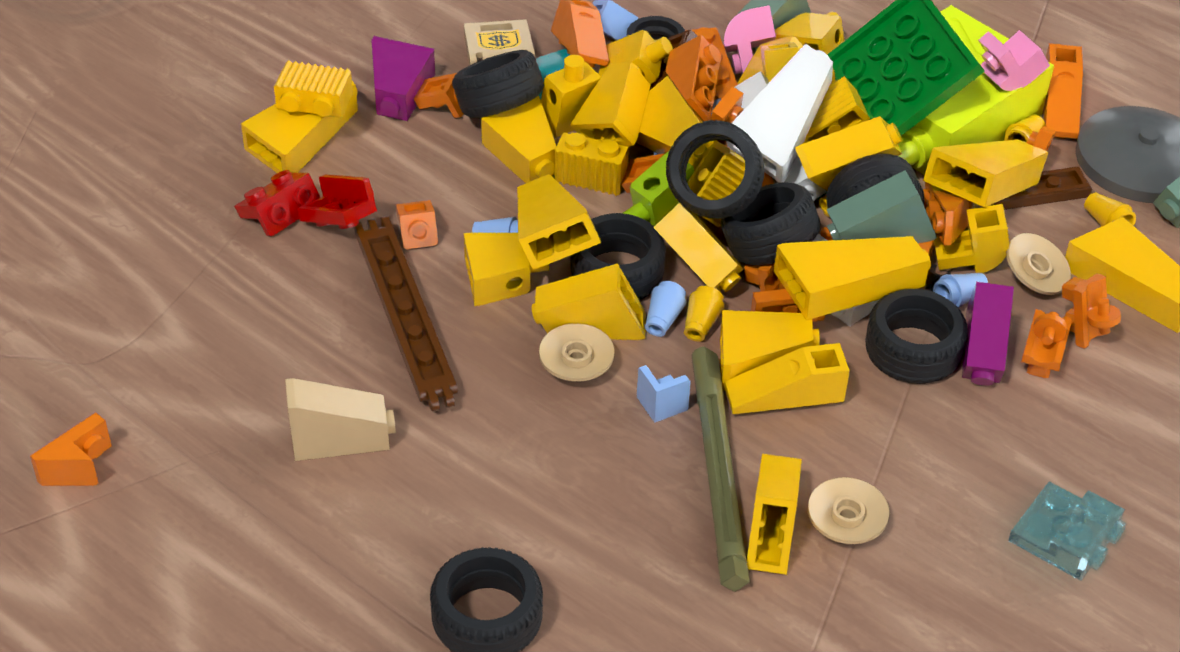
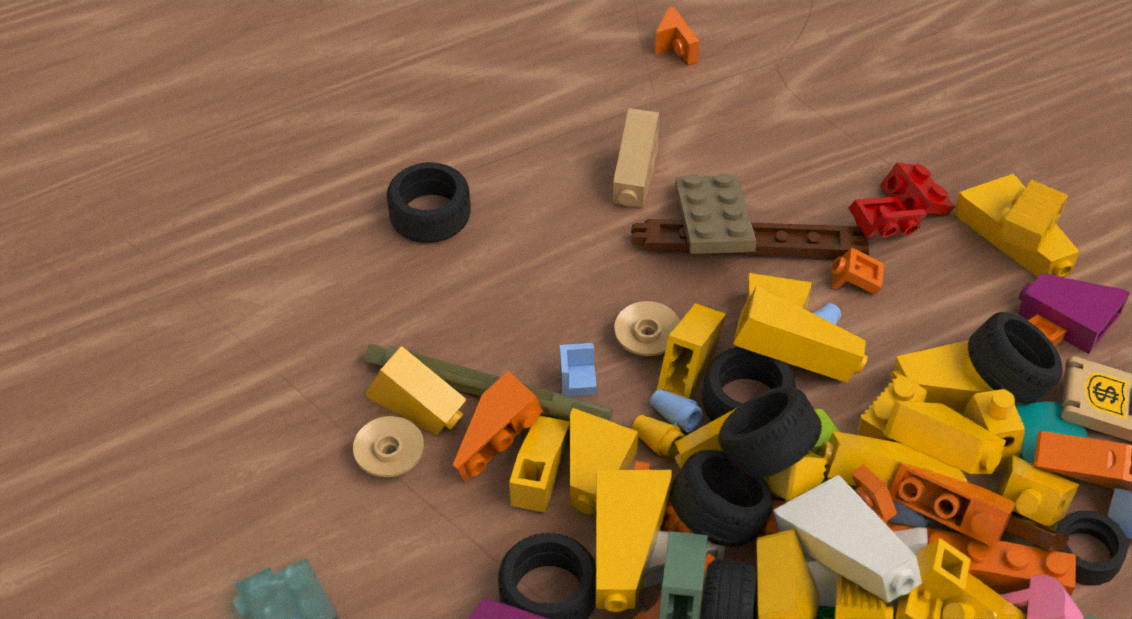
camera: 115 degrees right, 5 degrees up
none -> orange slope [453,371,543,483]
none -> dark tan plate [675,173,756,254]

